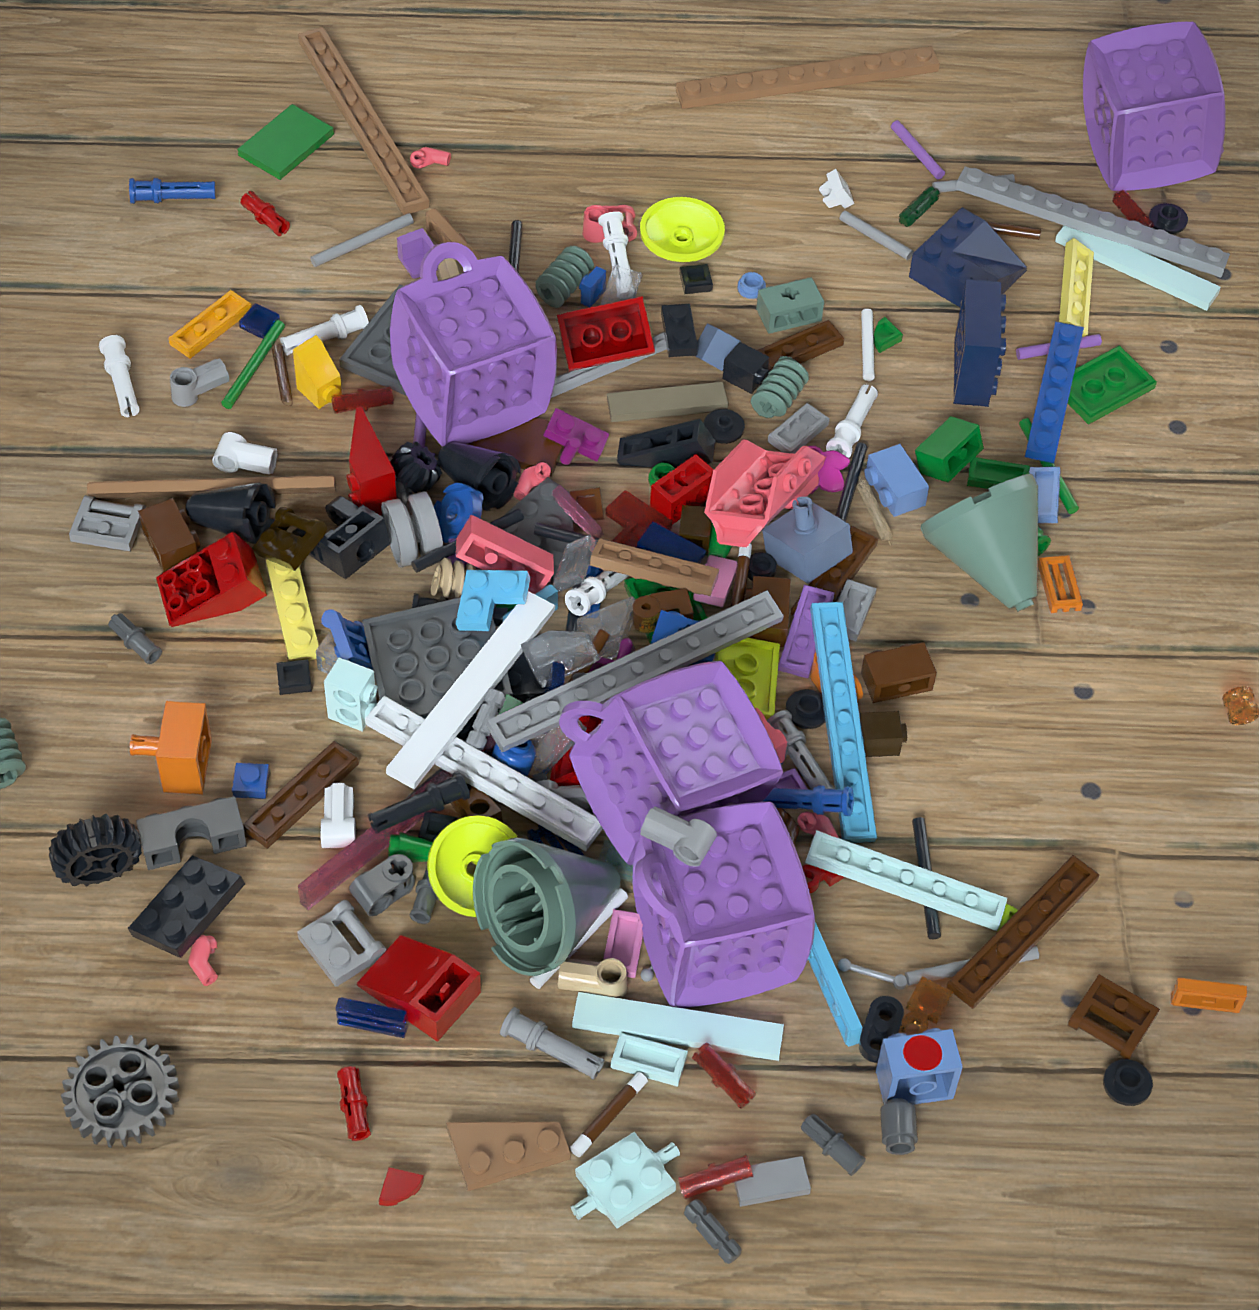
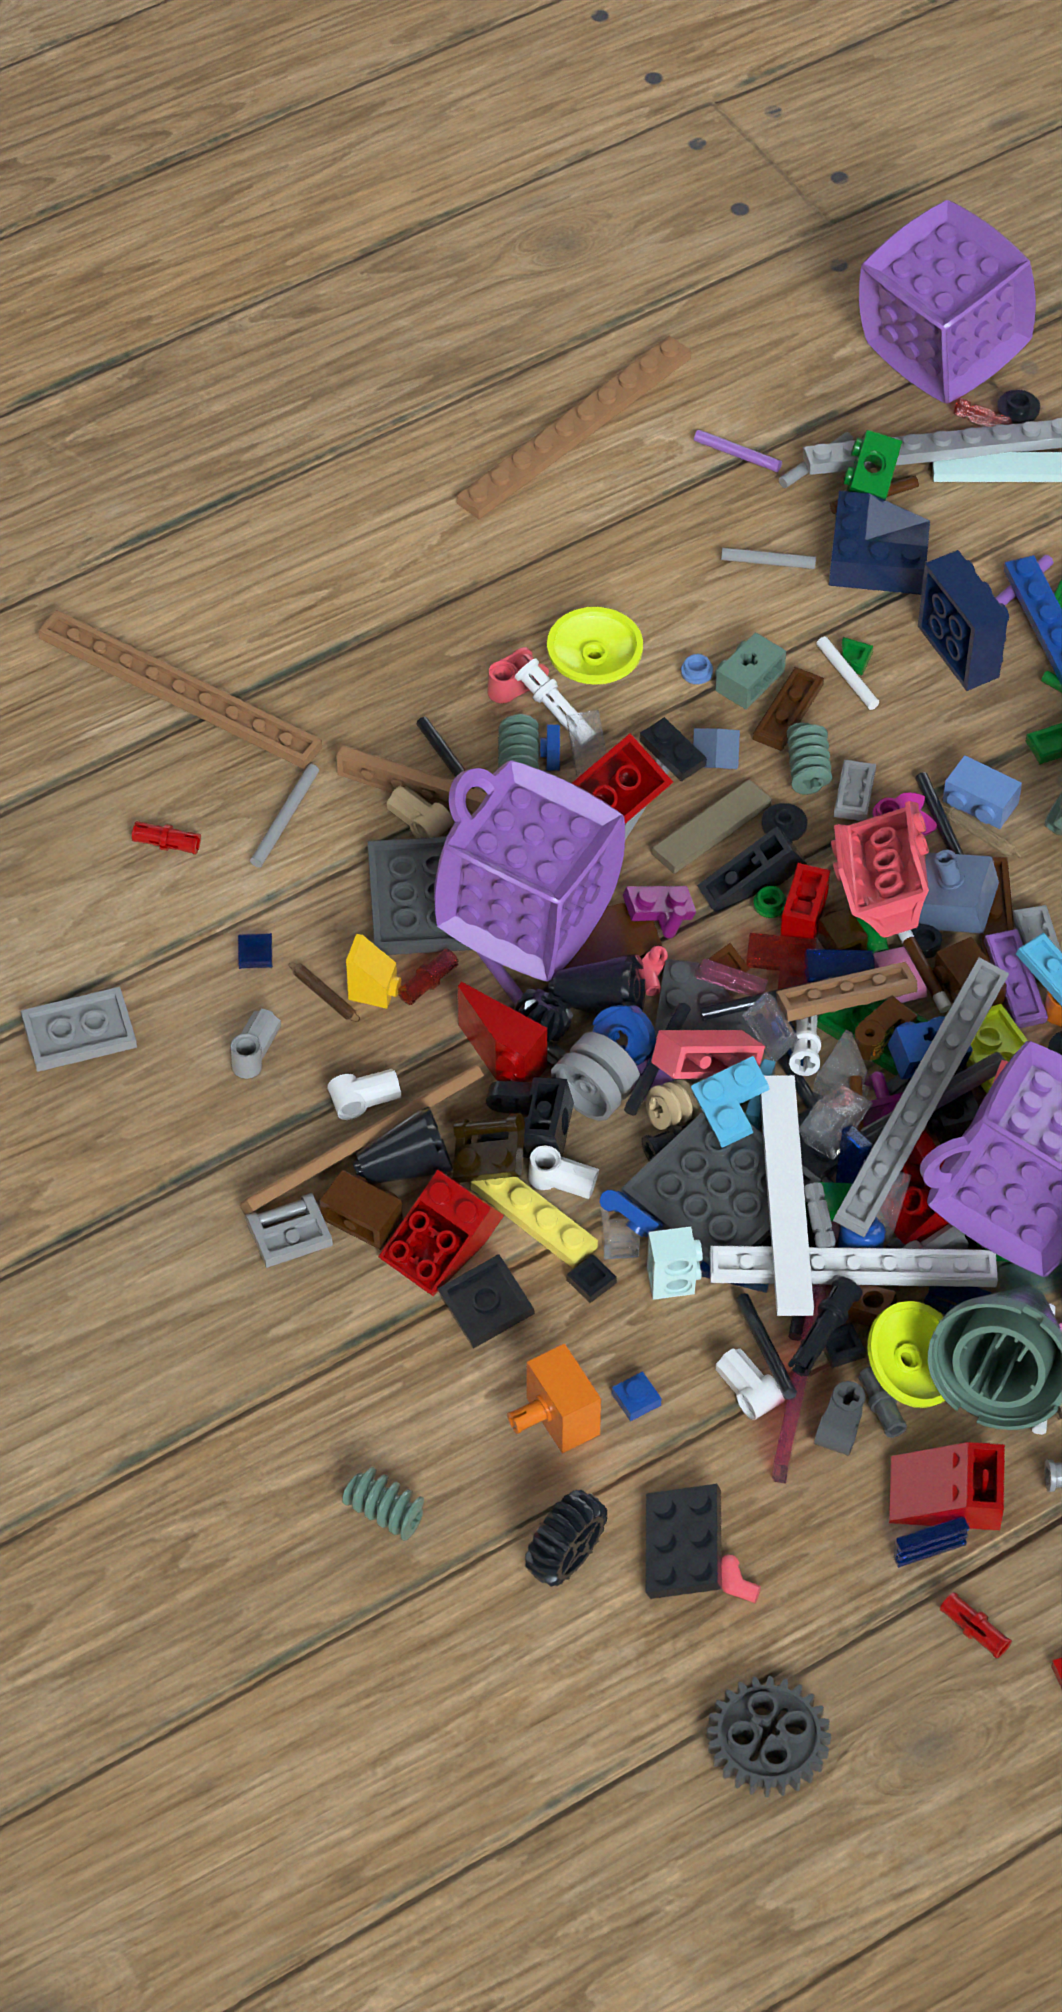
camera: 30 degrees left, 0 degrees up
white pin [99,335,140,417] -> none
dark grey axle [108,613,162,664] -> none
blue pin [129,178,216,204] -> none
dark grey arch [136,796,247,870] -> none
light orange tile [169,290,252,359] -> none
green bar [221,320,285,409] -> none
green tile [238,104,334,180] -> none
reddish brown tile [243,741,359,849] -> none
white pin [280,305,369,356] -> none
light grey plate [297,900,387,987] -> none
green cone [388,832,433,863] -> none
medium lavender panel [397,228,438,279] -> none
coral arm [410,147,451,169] -> none
black tile [679,264,713,294] -> none
black brick [722,342,770,394] -> none
white tile [819,169,854,209] -> none
white pin [826,384,878,458] -> none
dark green axle [899,186,940,227] -> none
green brick [915,416,984,483] -> none
light yellow plate [1059,238,1094,337] -> none
none -> light grey plate [21,987,137,1072]
none -> black plate [438,1254,535,1349]
none -> white piece [528,1145,599,1199]
none -> black bar [736,1293,797,1400]
none -> green brick [843,430,902,500]

